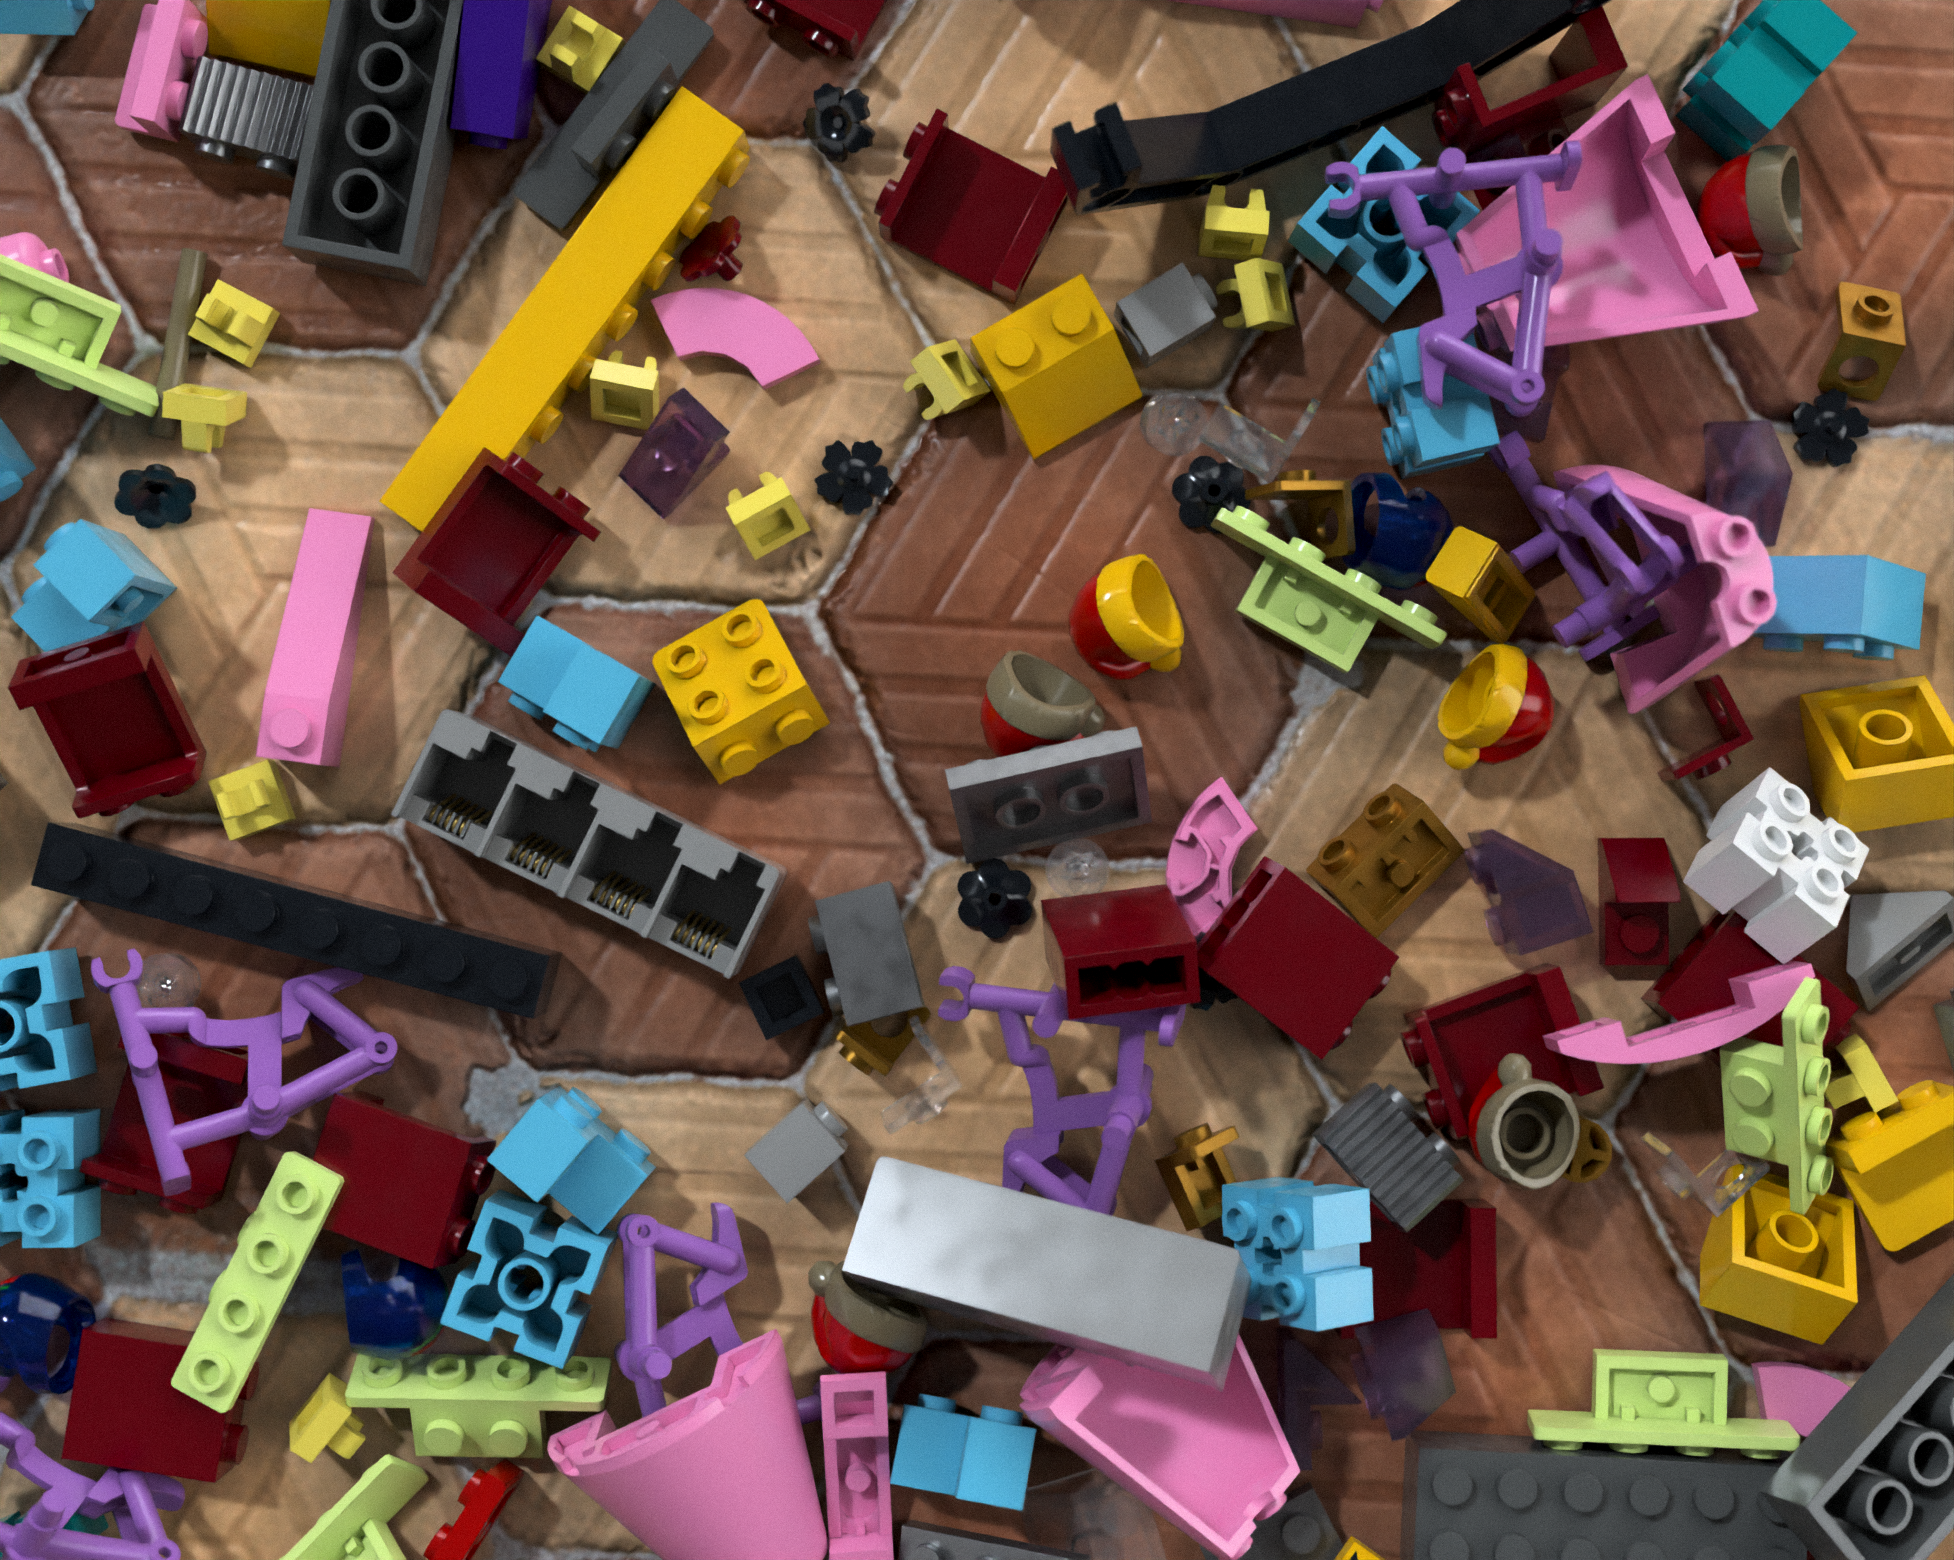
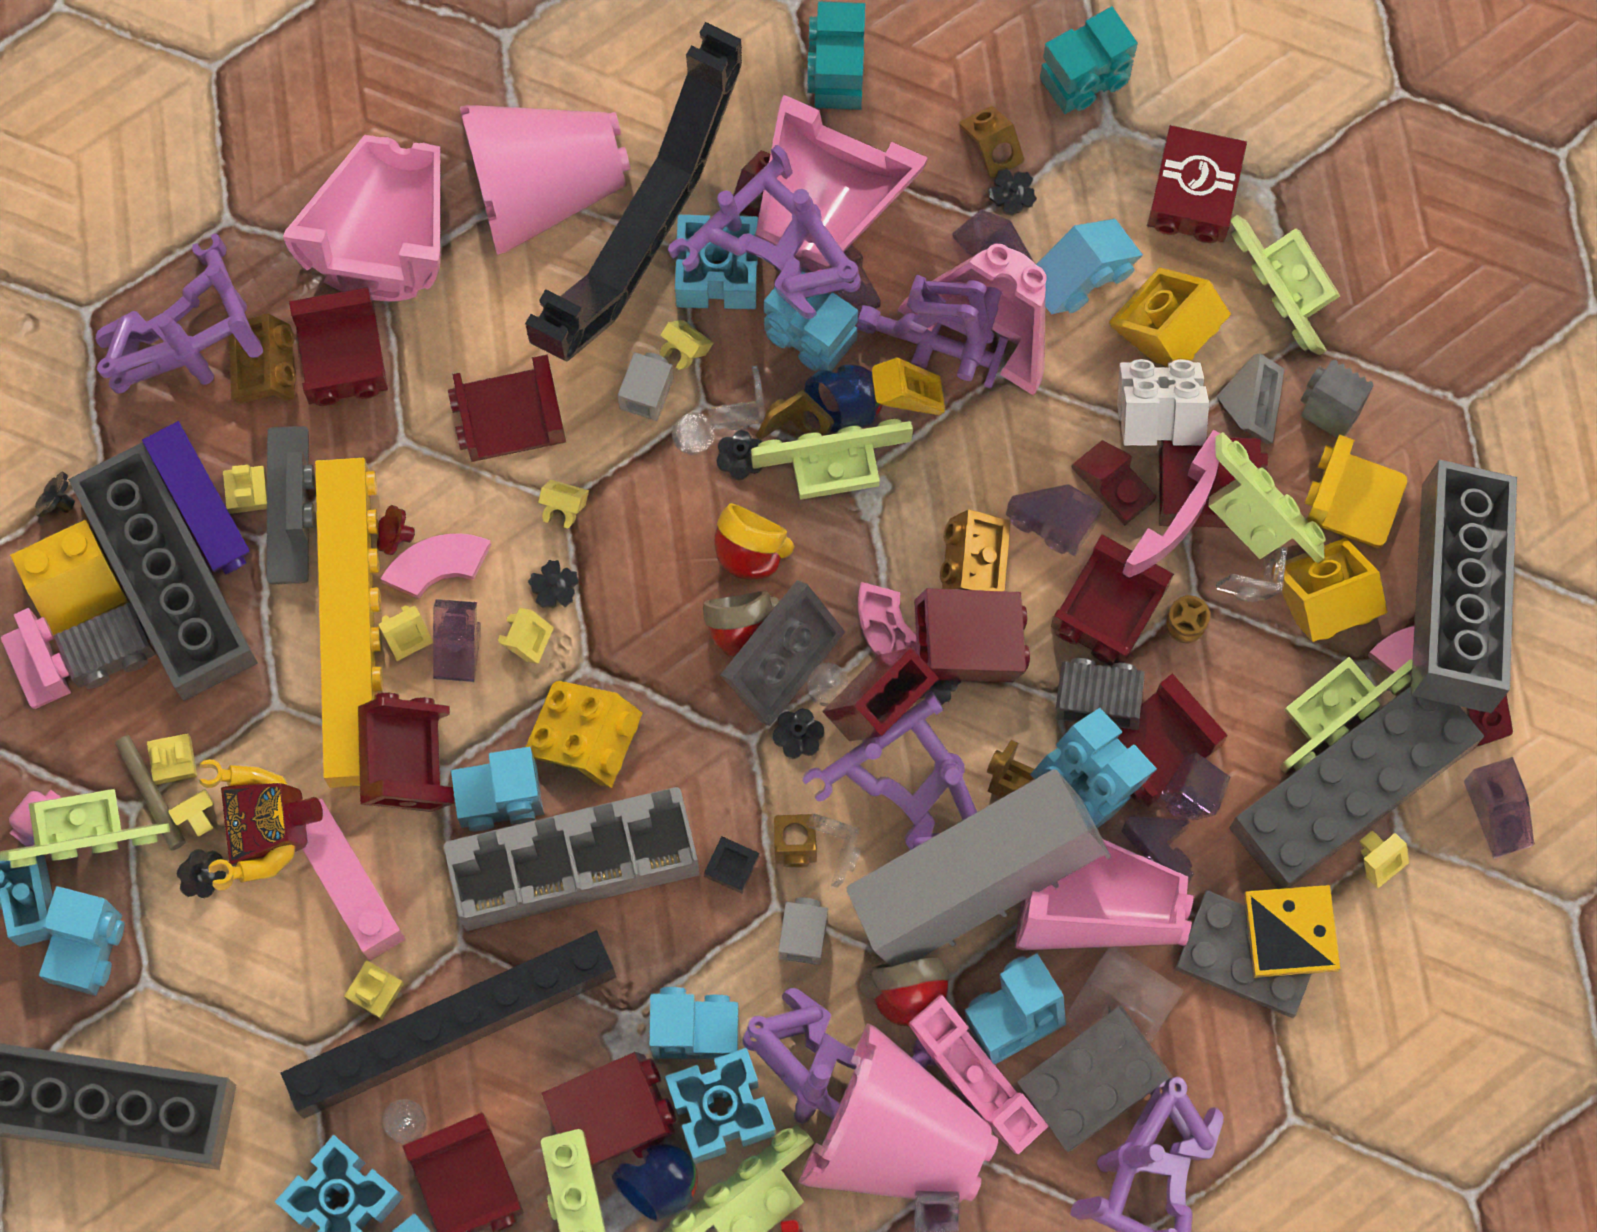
camera: 40 degrees left, 15 degrees down
dark red panel [8,621,207,818] -> none
medium azure brick [11,519,177,652] -> none
medium lavender piece [91,948,397,1196] -> none
black plant [803,83,876,163] -> none
flat silver brick [808,881,925,1026] -> none
yellow slope [970,273,1143,461] -> none
light yellow tile [1198,185,1270,261] -> none
dark red panel [1432,6,1628,158] -> none
yellow piece [1437,644,1555,771] -> none
dark tan piece [1468,1053,1580,1191] -> none
dark red bracket [1657,674,1754,781] -> none
piece [1697,144,1803,276] -> none
light yellow tile [1824,1033,1899,1113] -> none
none -> torso [199,759,323,891]

